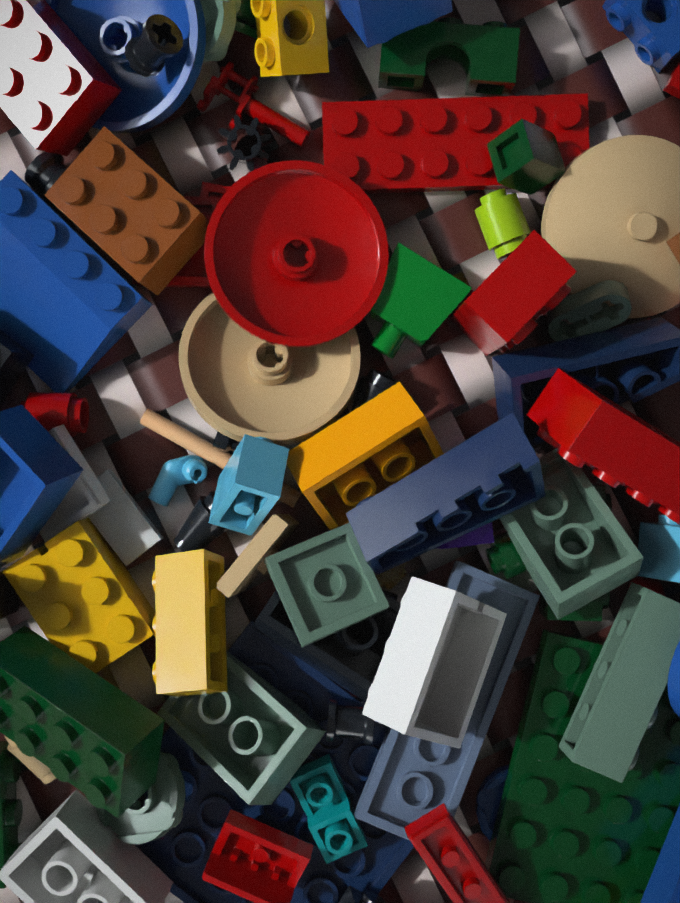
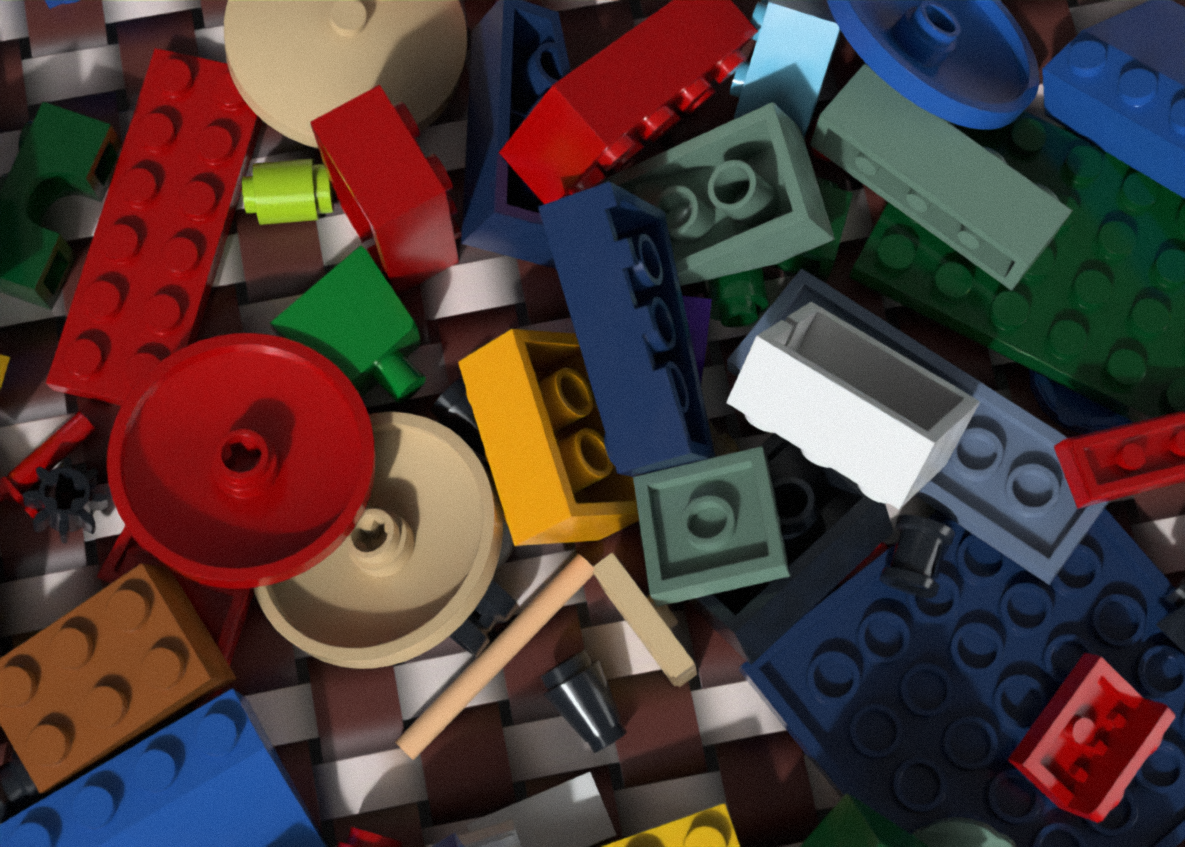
camera: 80 degrees left, 15 degrees down
medium azure arm [148,455,208,507] -> none
yellow brick [152,549,228,697] -> none
sand green slope [157,650,327,805] -> none
medium azure brick [208,434,289,536] -> none
teal slope [289,754,368,864] -> none
dark green panel [487,119,566,195] -> none
sand green beam [547,280,632,342] -> none

